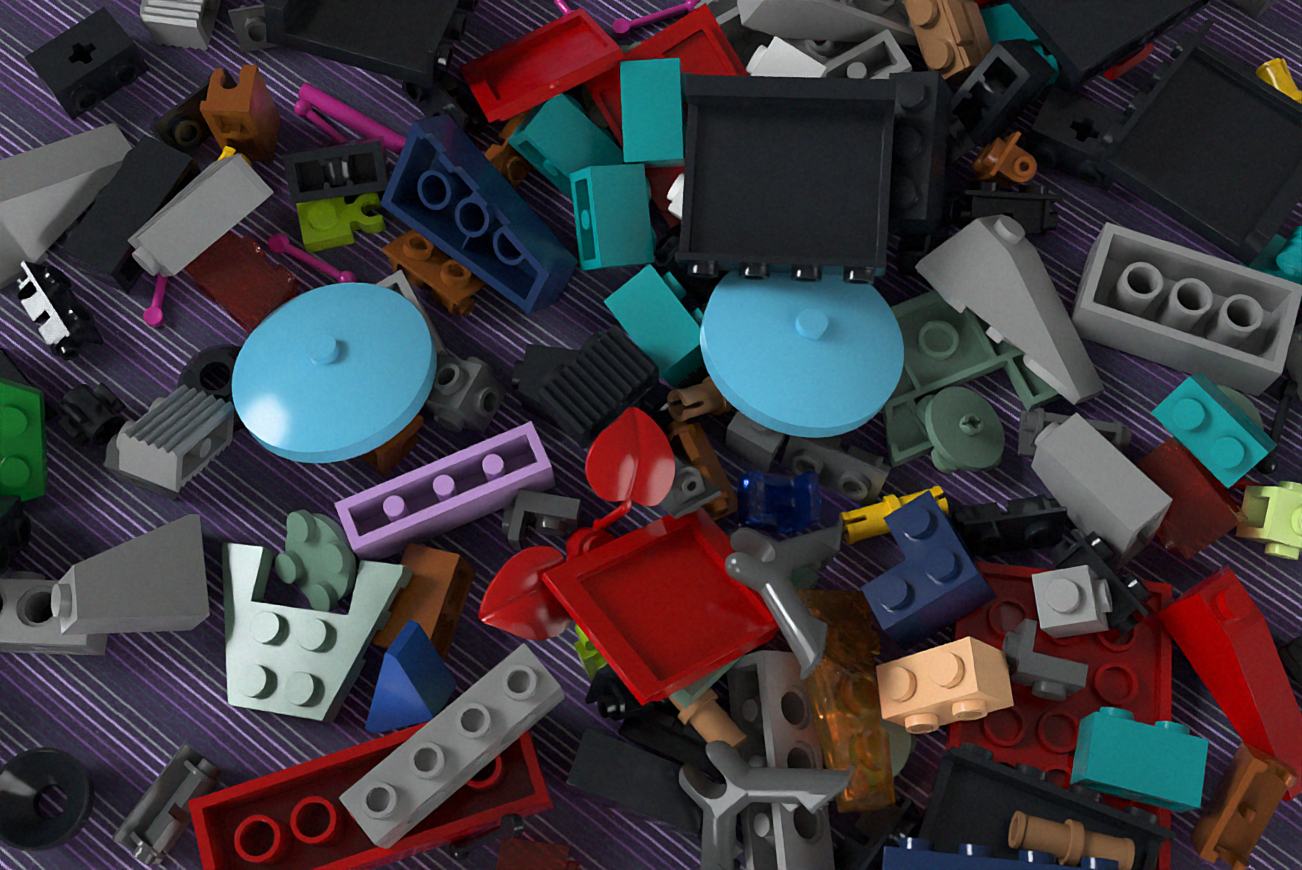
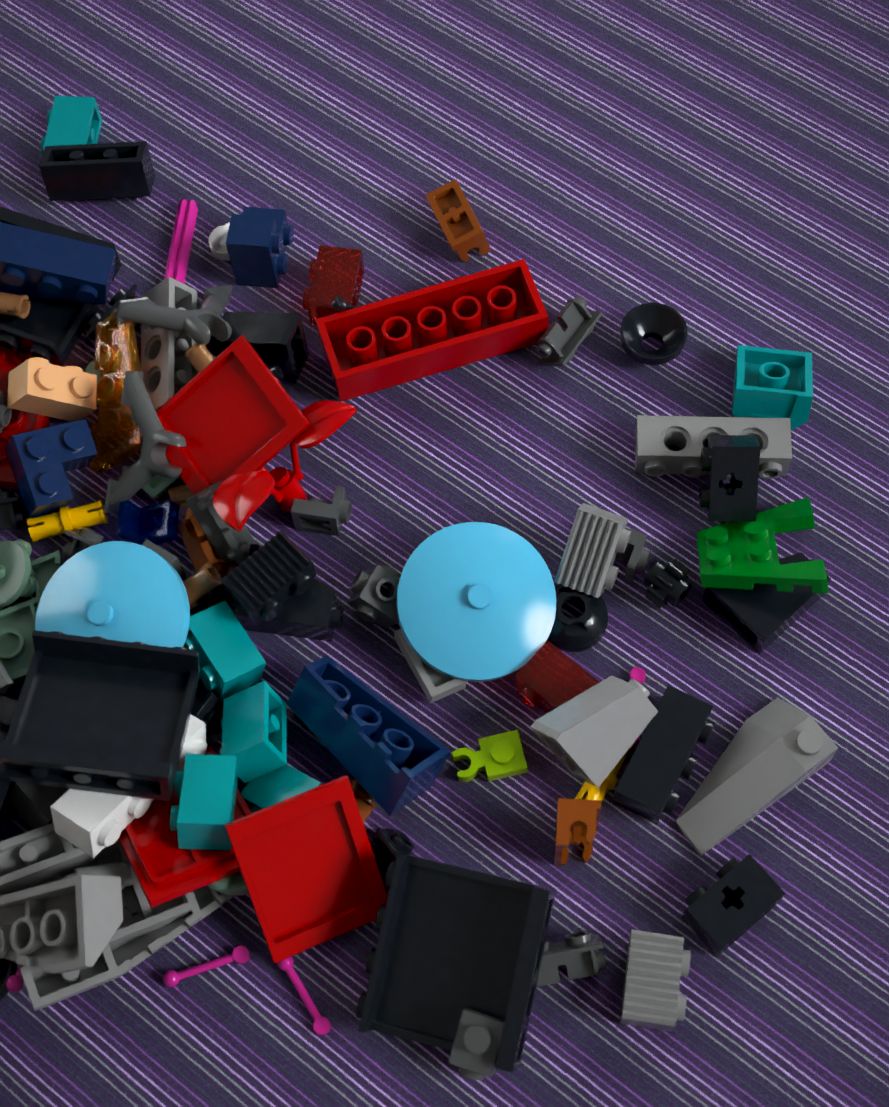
camera: 175 degrees left, 5 degrees down
black hinge [15,261,104,361] -> none
light grey slope [51,514,210,635] -> none
black hinge [148,68,237,154] -> none
wing [222,542,413,723] -> none
dark pink hinge [268,233,357,283] -> none
sand green piece [275,510,356,612] -> none
black brick [282,136,391,204] -> none
dark pink hinge [294,100,349,142] -> none
dark pink bar [298,82,407,156] -> none
lavender brick [334,421,556,562] -> none
light grey brick [338,643,565,849] -> none
blue slope [365,620,457,733] -> none
dark orange hinge [372,542,476,663] -> none
dark orange hinge [382,229,487,317] -> none

